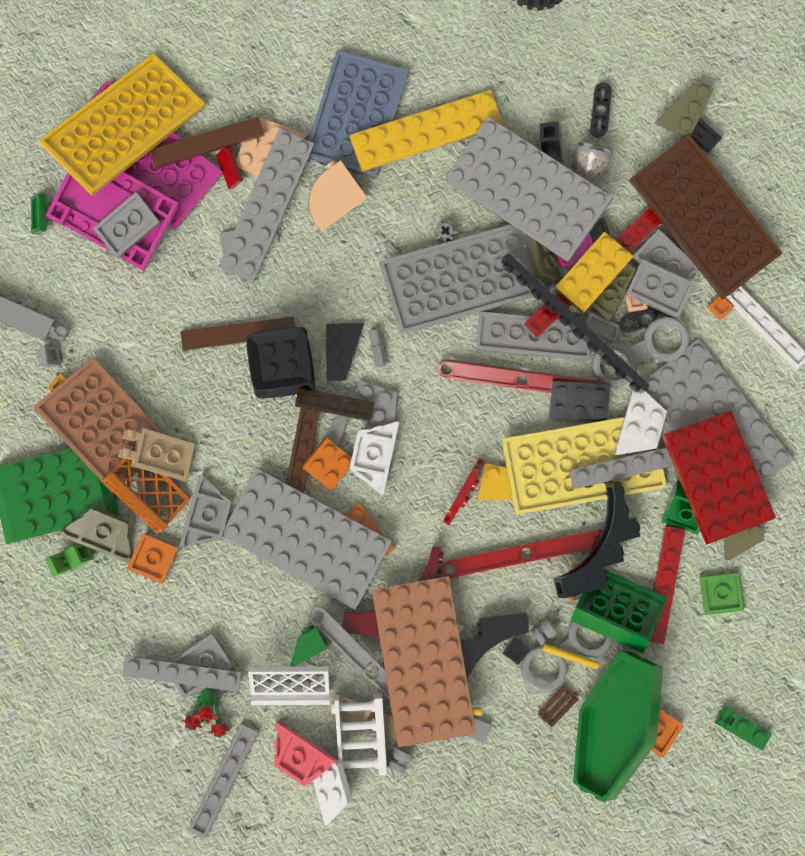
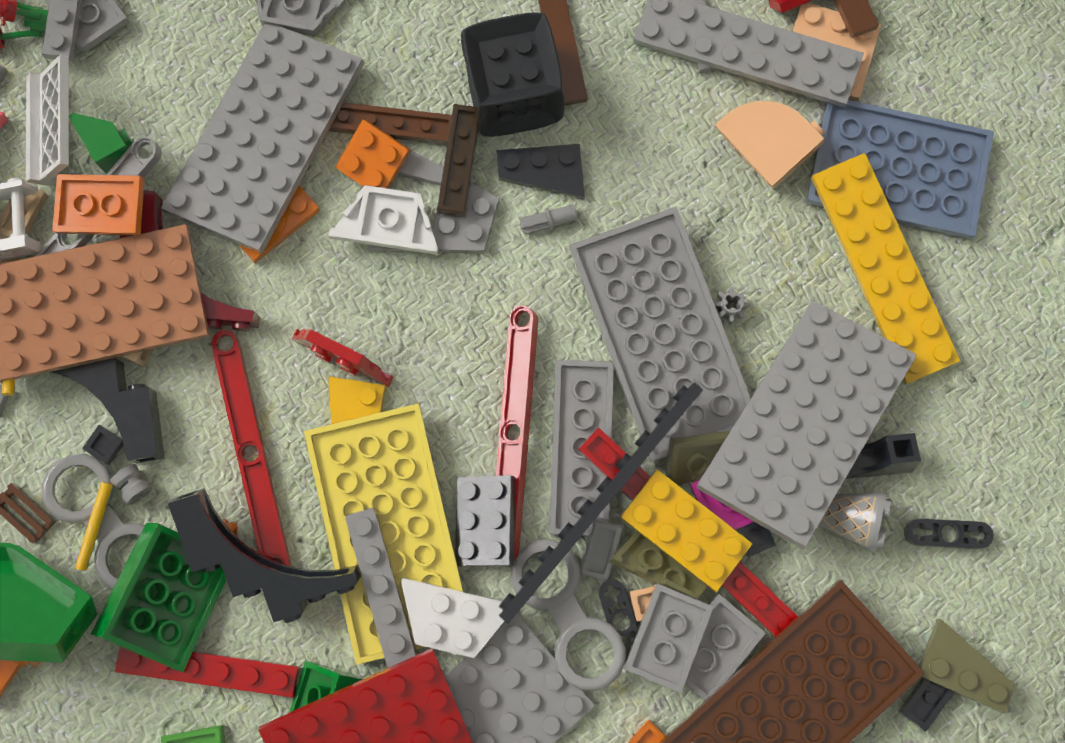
camera: 85 degrees right, 5 degrees down
none -> orange plate [52,174,145,236]

